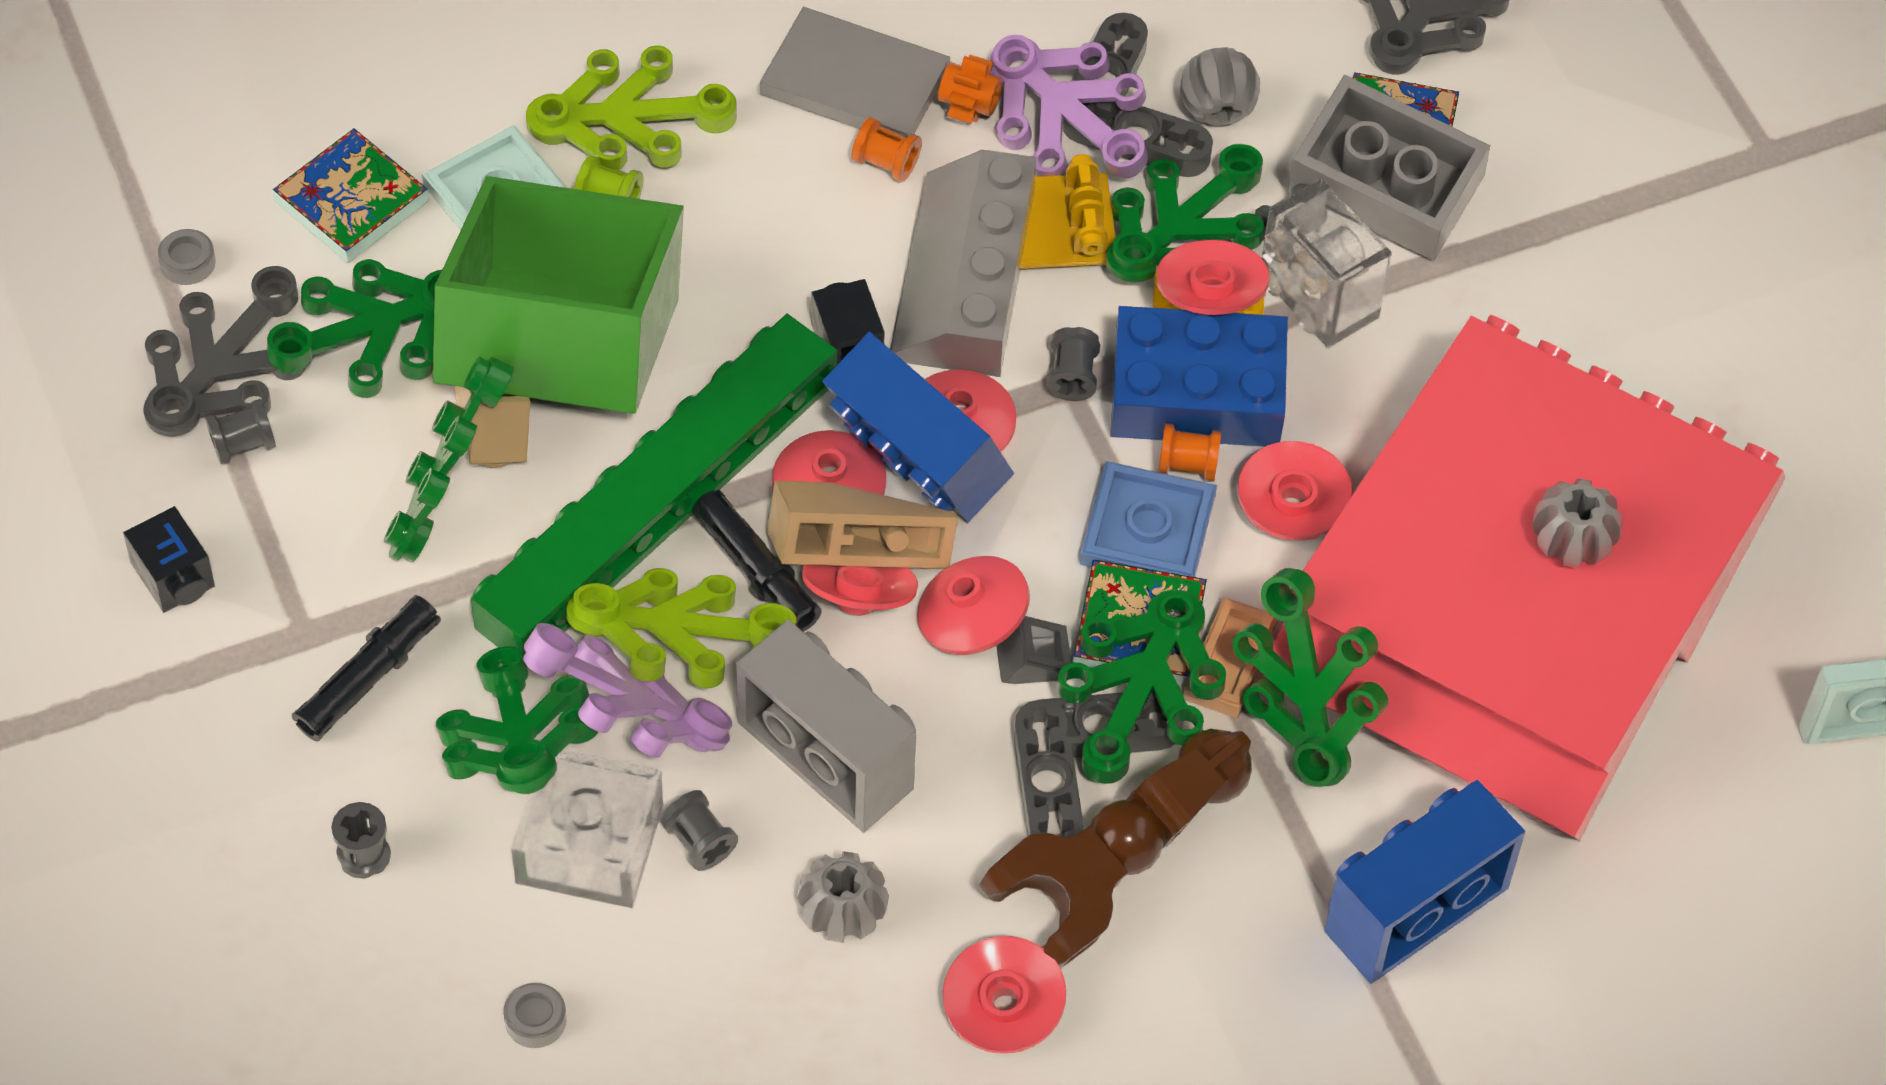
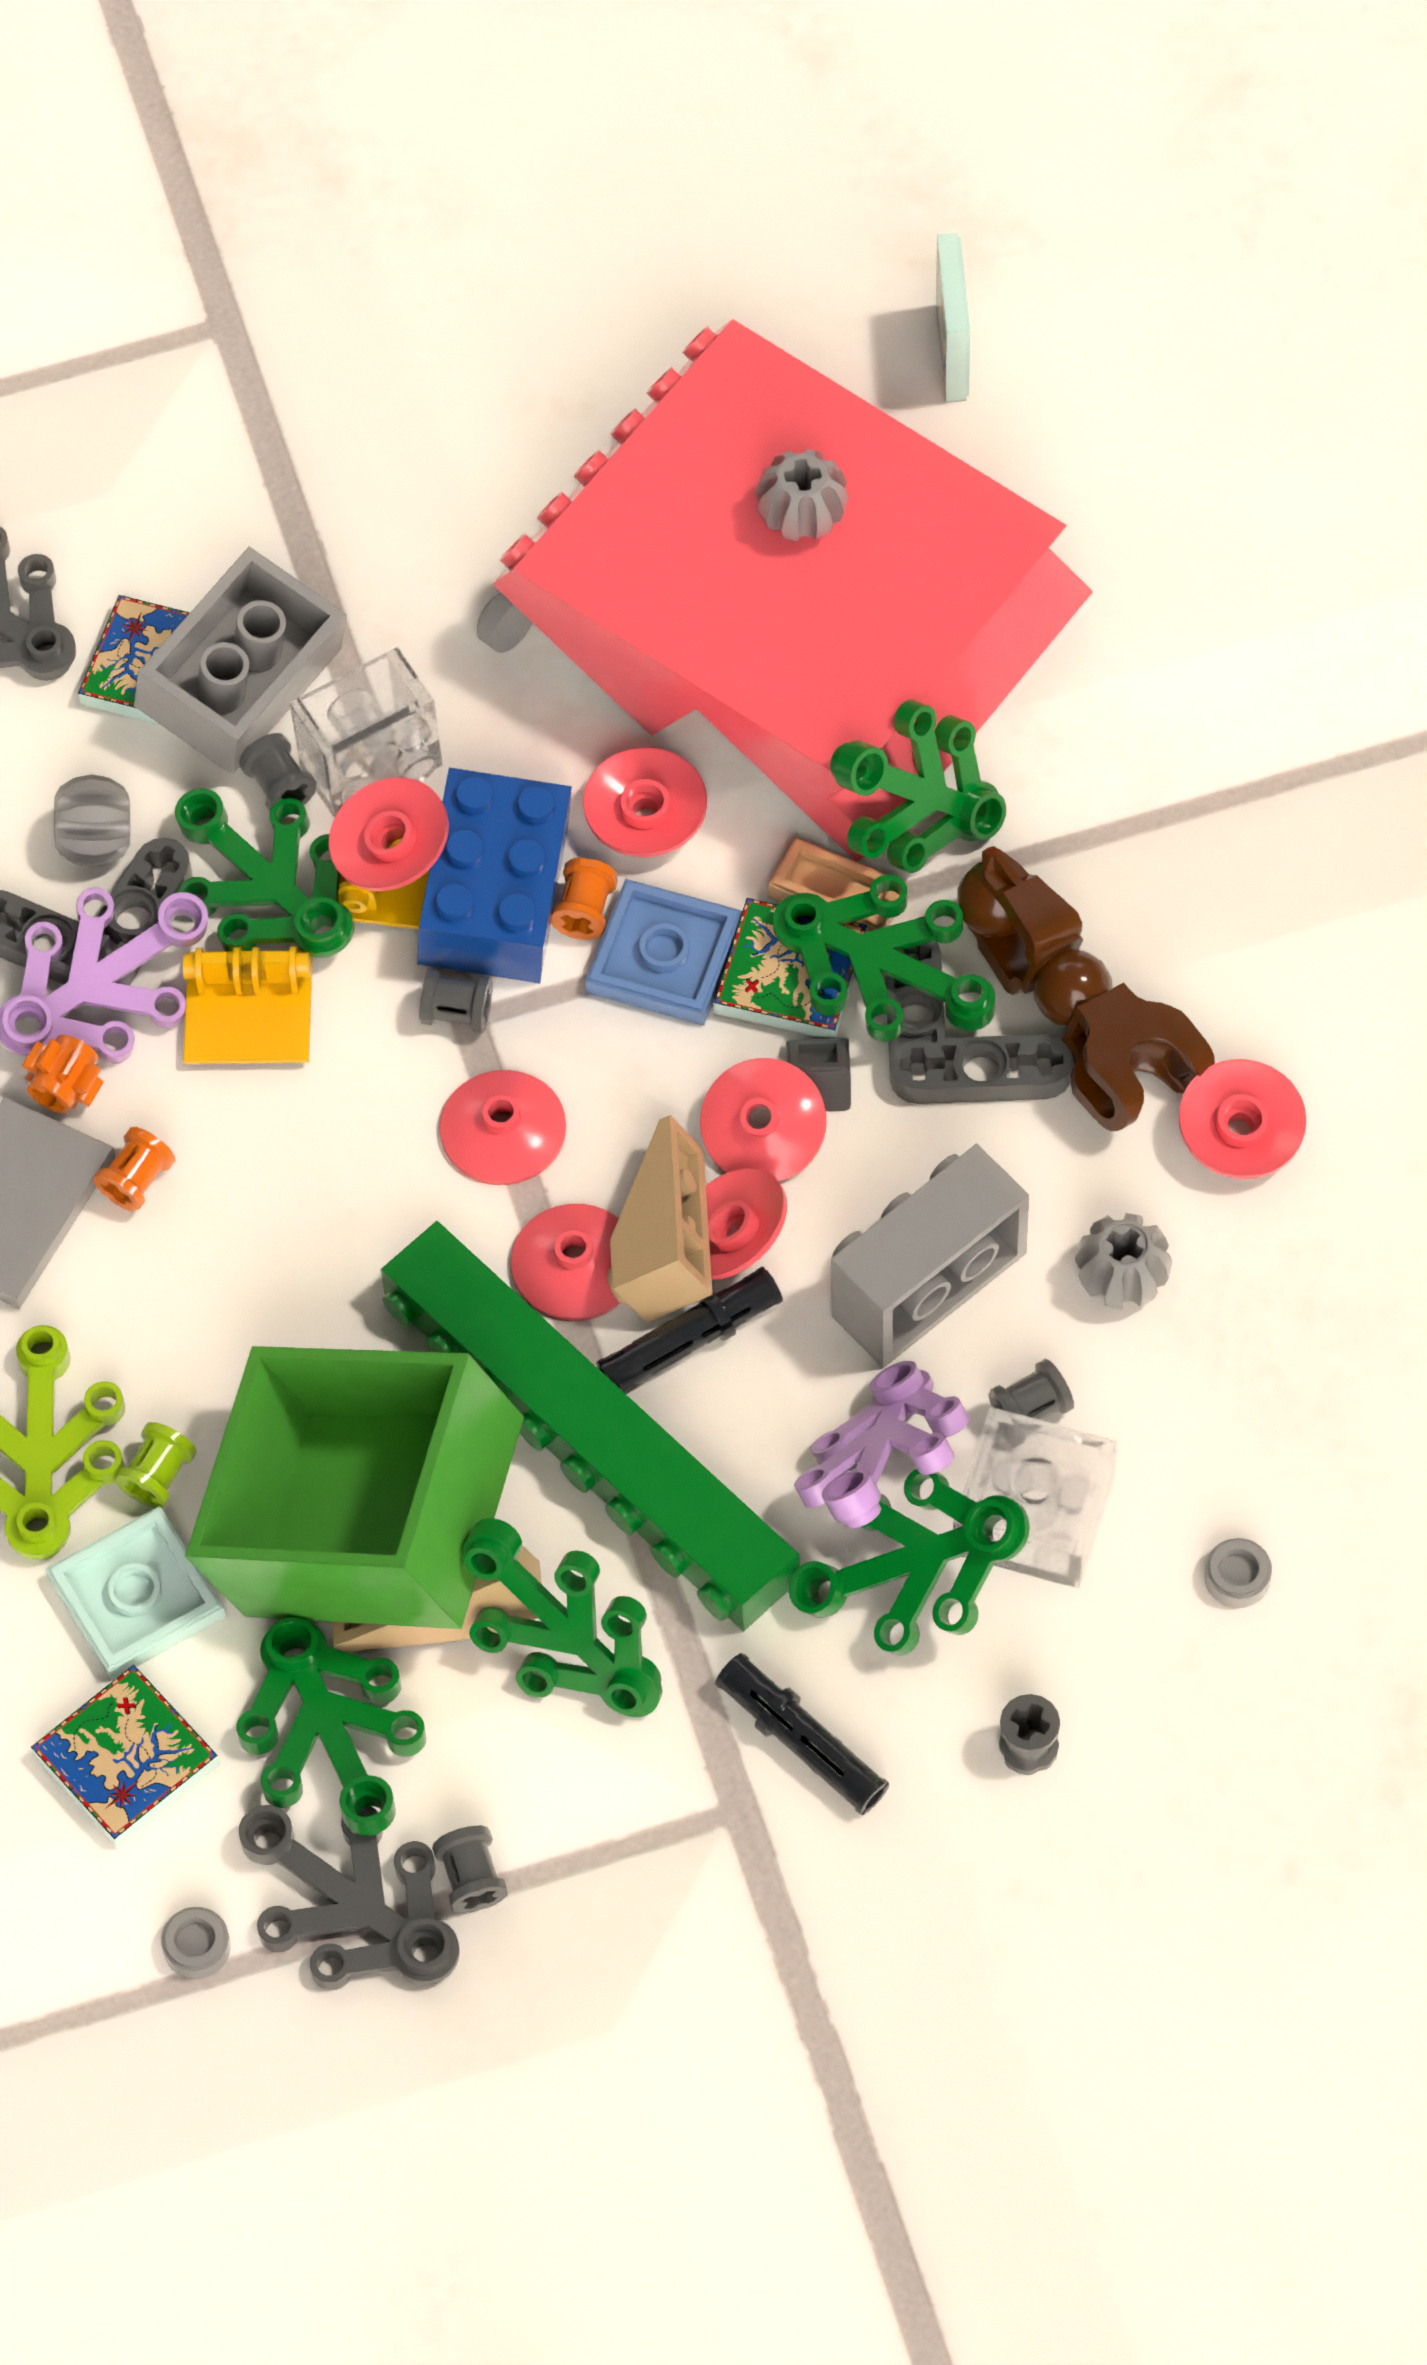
camera: 80 degrees left, 5 degrees up
black brick [123,506,215,613] -> none
lime plant [566,568,796,688] -> none
black brick [811,279,885,365] -> none
blue brick [822,331,1015,523] -> none
light grey slope [891,149,1037,377] -> none
blue brick [1324,779,1526,984] -> none

